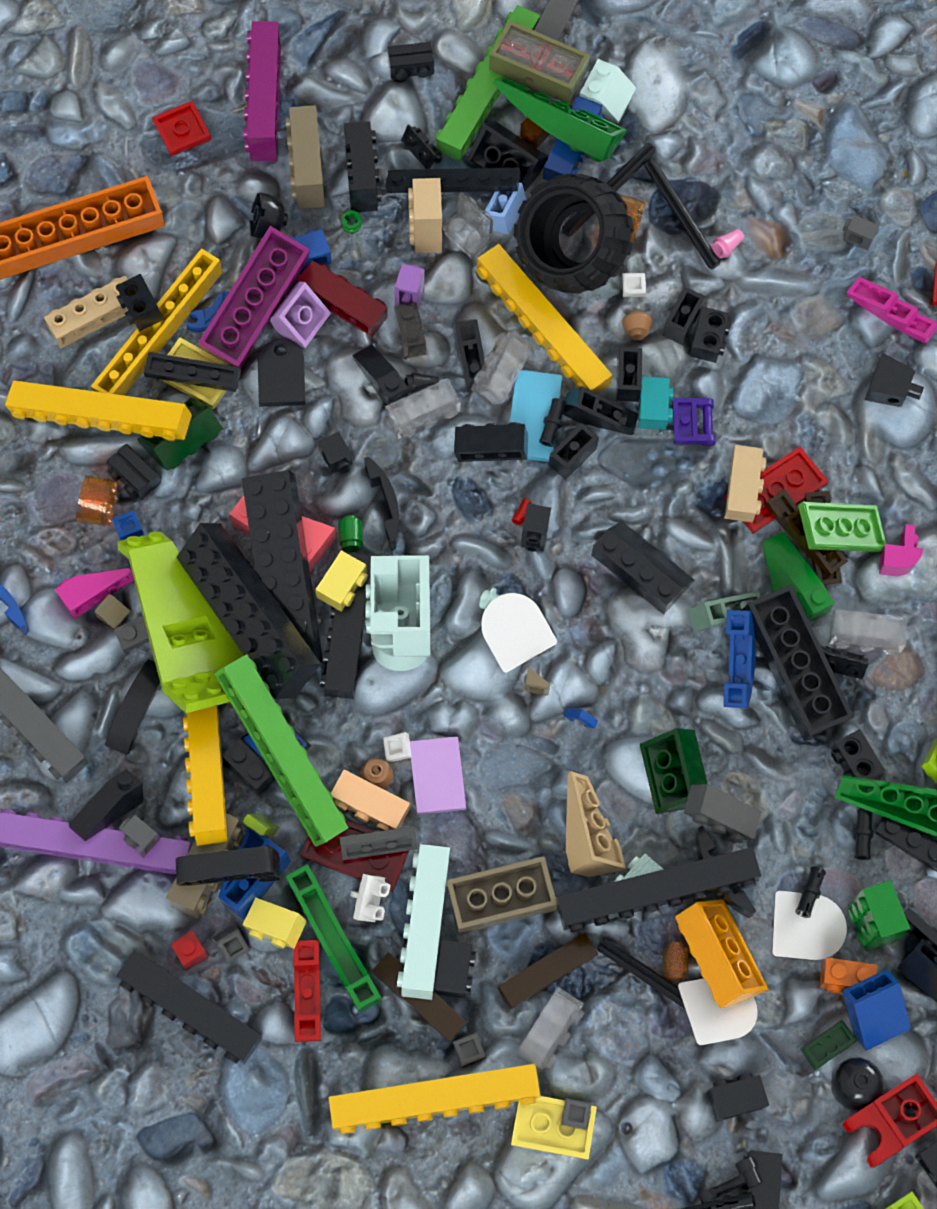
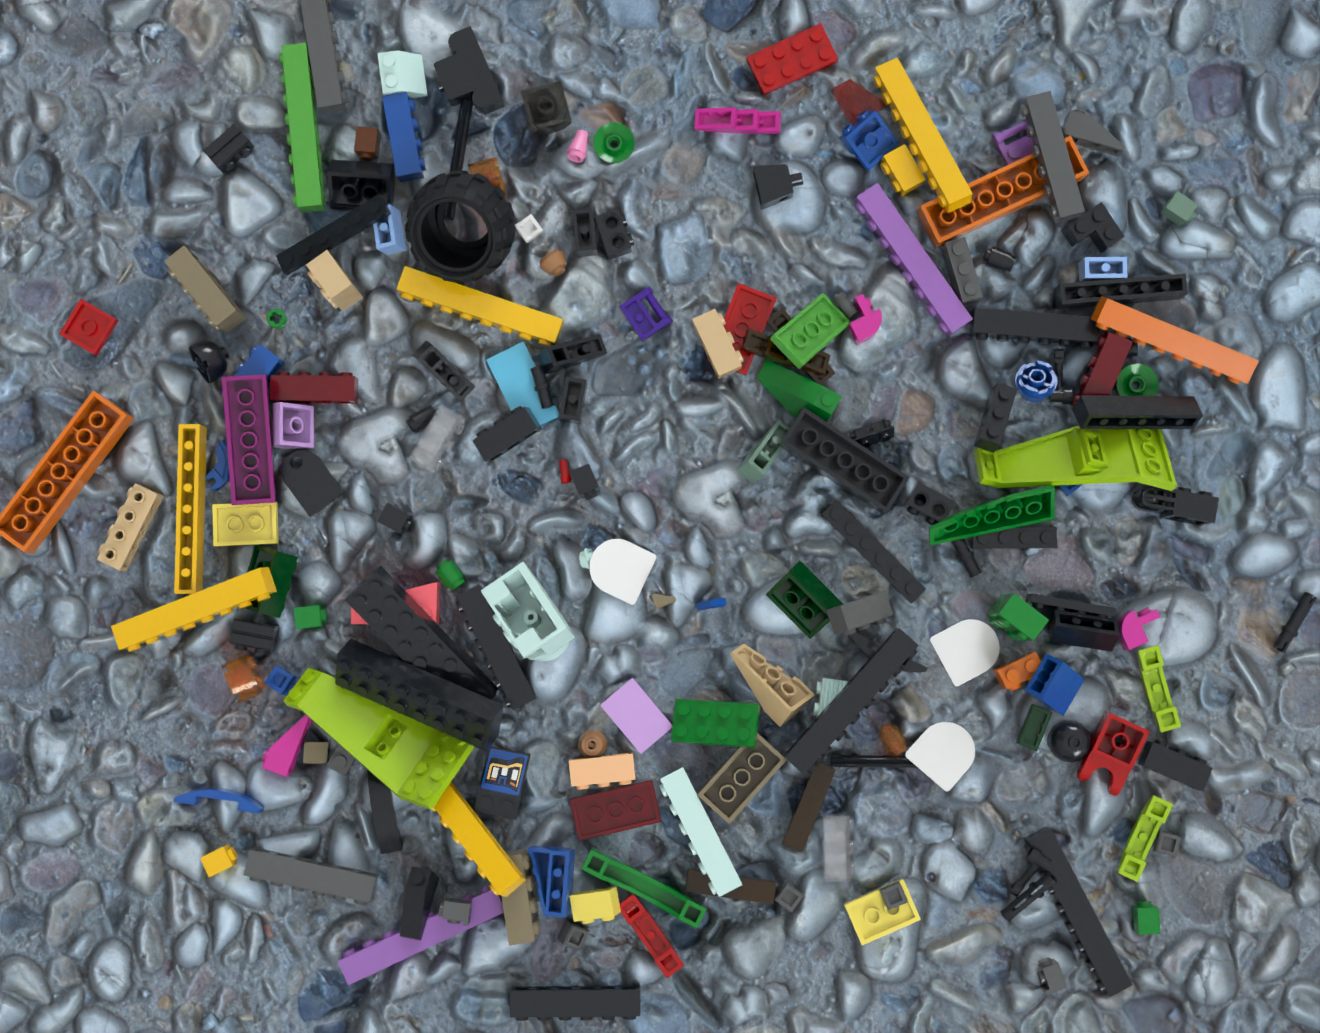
camera: 30 degrees left, 15 degrees up
black brick [116,273,164,332] -> none
black plate [144,352,241,392] -> none
red brick [171,930,208,971] -> none
black beam [175,846,281,886] -> none
bright green brick [214,654,348,847] -> none
magenta brick [243,21,281,161] -> none
lime tile [243,813,280,836] -> none
light yellow brick [316,551,368,612] -> none
yellow brick [329,1064,541,1134] -> none
dark grey plate [340,826,417,860] -> none
black wedge [344,121,382,212] -> none
white hips [350,874,390,922] -> none
black slope [352,344,408,410] -> none
black slope [364,457,400,551] -> none
white tile [383,732,412,763] -> none
medium lavender brick [394,264,424,314] -> none
clear smoke brick [394,302,426,359] -> none
black hinge [401,124,443,169] -> none
black brick [434,939,476,998] -> none
clear bracket [442,192,493,259] -> none
clear brick [471,330,533,405] -> none
brick [489,20,590,103] -> none
green wedge [494,77,627,162] -> none
black slope [591,521,695,614] -> none
black brick [616,347,642,402] -> none
teal brick [638,377,673,430] -> none
black axle [644,159,720,269] -> none
light orange slope [675,899,769,1008] -> none
black brick [707,1072,769,1122] -> none
blue slope [723,610,756,709] -> none
black pin [795,866,826,918] -> none
clear brick [829,609,907,654] -> none
dark grey brick [843,215,880,251] -> none
none -> green brick [294,605,328,629]
none -> black brick [434,26,505,114]
none -> clear smoke brick [521,80,572,135]
none -> green dish [593,122,635,164]
none -> green plate [671,699,760,748]
none -> black plate [821,500,926,604]
none -> dark grey pin [833,291,859,319]

